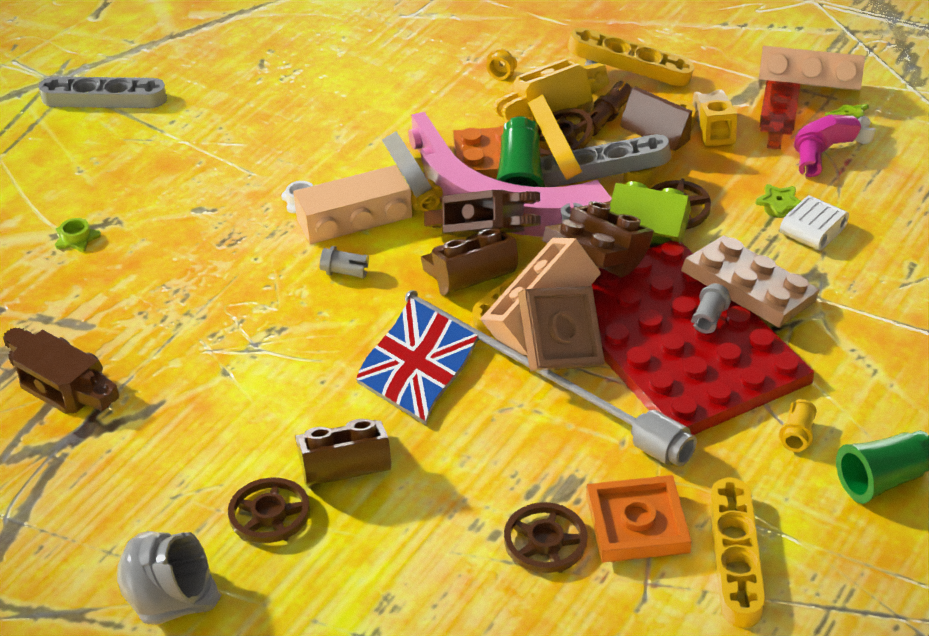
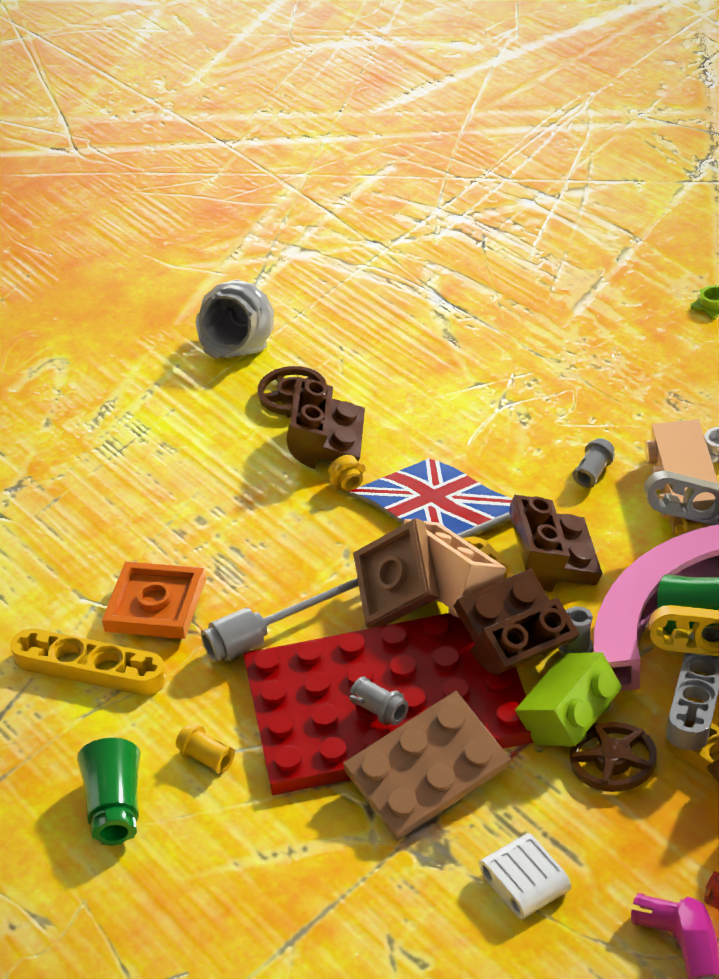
camera: 110 degrees right, 0 degrees up
reddish brown hinge [3,327,119,414] -> none
reddish brown hinge [424,190,541,237] -> none
reddish brown wheel [504,502,588,573] -> none
lime plate [755,184,801,218] -> none
none -> yellow plate [328,455,366,491]

